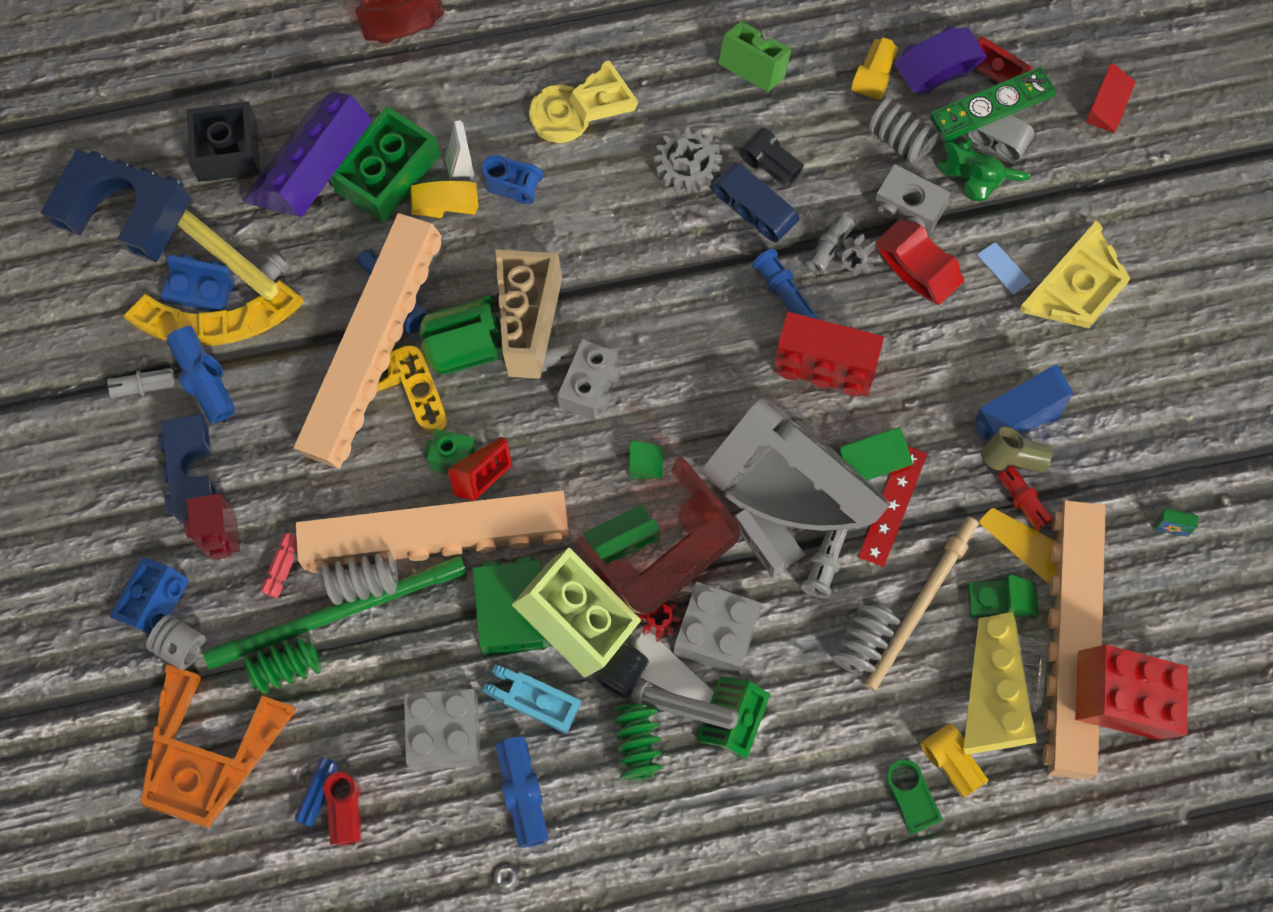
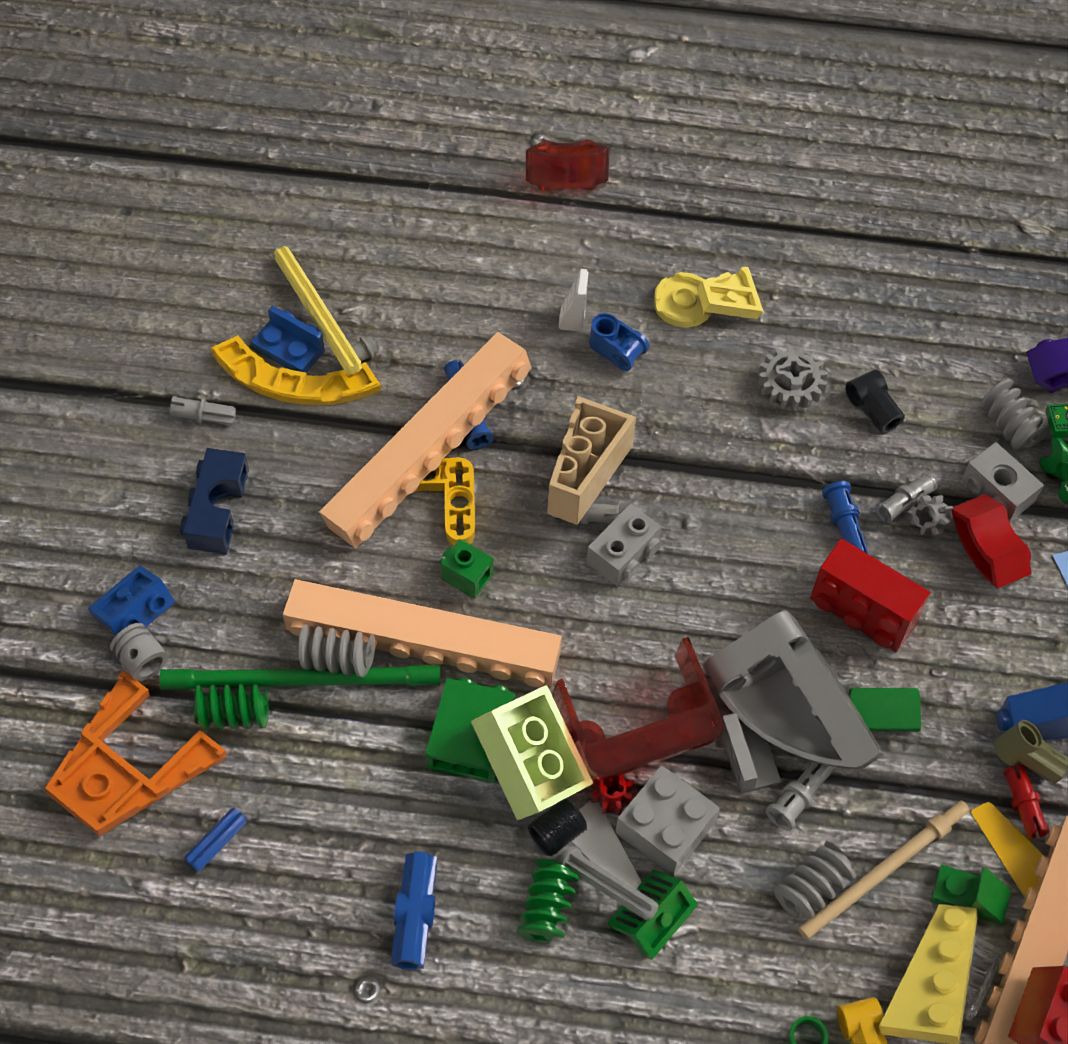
camera: 15 degrees right, 10 degrees down
dark blue arch [40,149,192,262] -> none
blue piece [166,326,236,423] -> none
dark red brick [184,493,240,559] -> none
black brick [187,102,260,182] -> none
dark purple slope [242,92,373,217] -> none
coral axle [261,533,297,598] -> none
red piece [323,772,362,845] -> none
green brick [330,106,440,223] -> none
light grey brick [404,689,481,771] -> none
yellow slope [410,181,479,218] -> none
green cylinder [419,295,504,375] -> none
red slope [448,437,513,501] -> none
medium azure hinge [481,665,582,734] -> none
green panel [583,504,661,569] -> none
green slope [629,441,663,479] -> none
dark blue beam [711,162,799,243] -> none
bright green brick [718,21,792,92] -> none
yellow piece [851,37,899,101] -> none
red sticker [858,446,928,568] -> none

